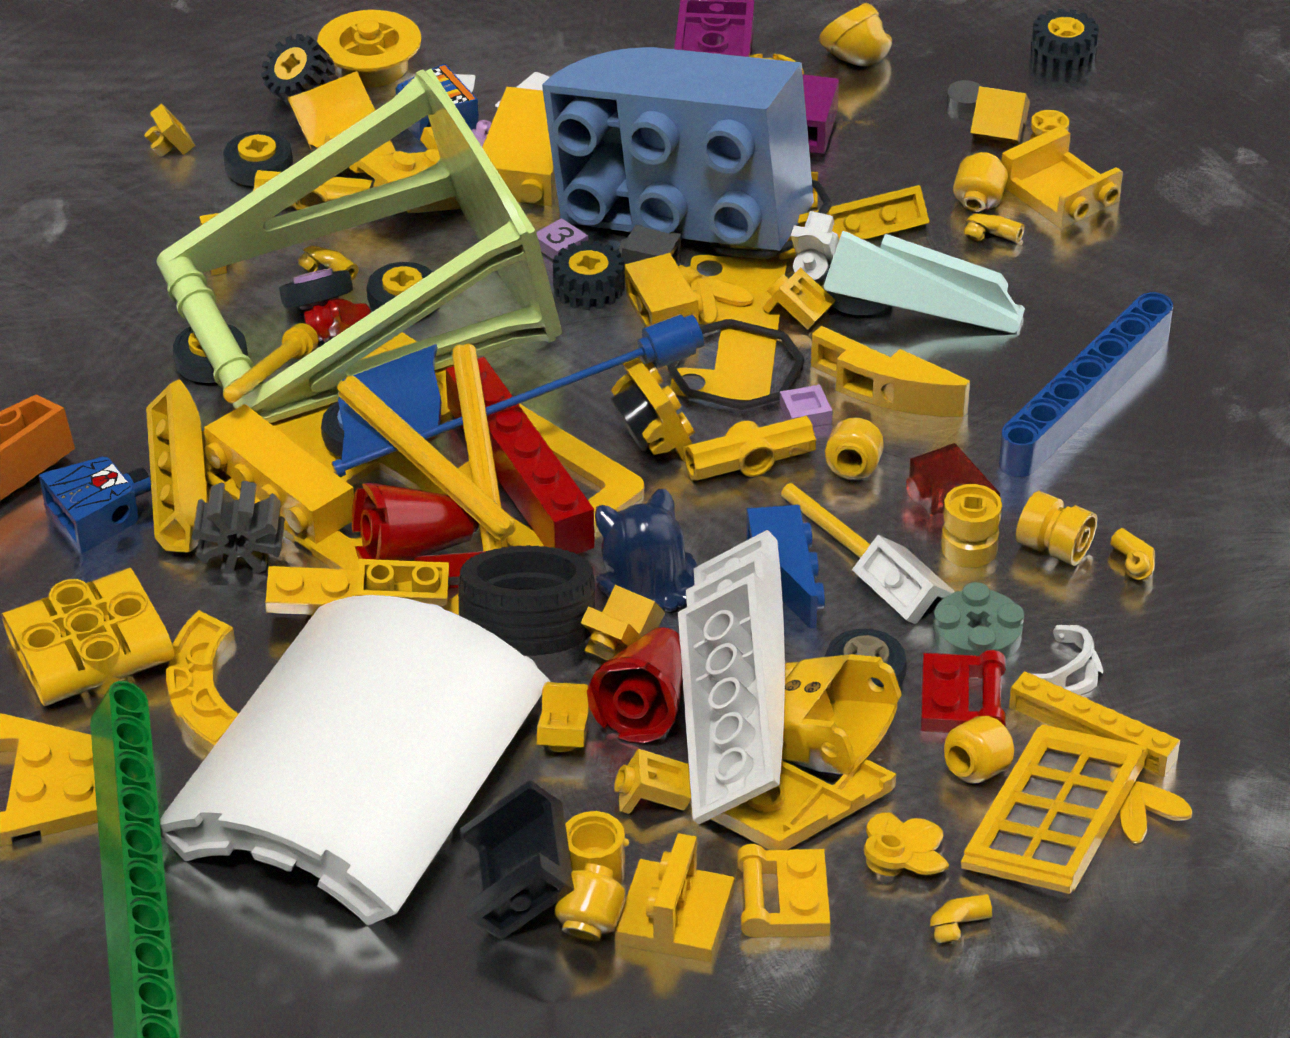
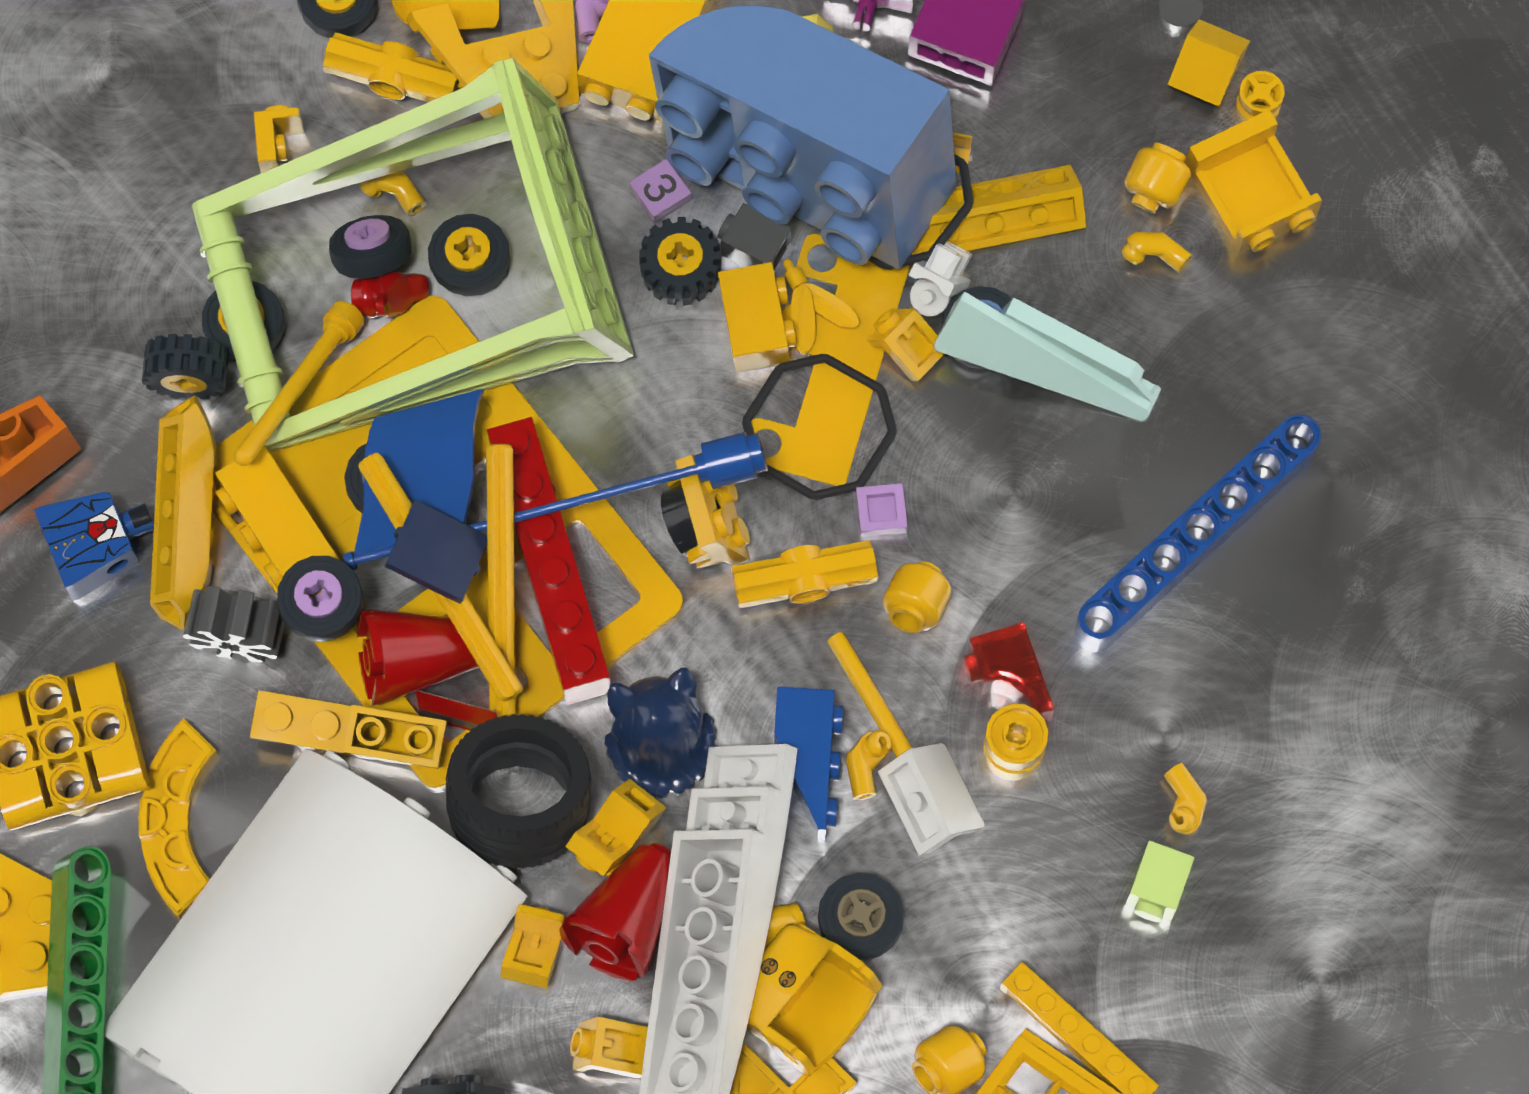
camera: 10 degrees right, 30 degrees up
yellow slope [811,326,970,417] -> none
red plate [921,650,1006,733] -> none
sand green plate [933,582,1024,659] -> none
yellow wheel [1016,490,1098,566] -> none
white helmet [1032,625,1103,695] -> none
none -> black wheel [142,334,228,400]
none -> black wheel [277,556,364,641]
none -> dark blue piece [384,500,487,604]
none -> yellow arm [846,730,892,800]
none -> yellowish green brick [1126,840,1195,922]

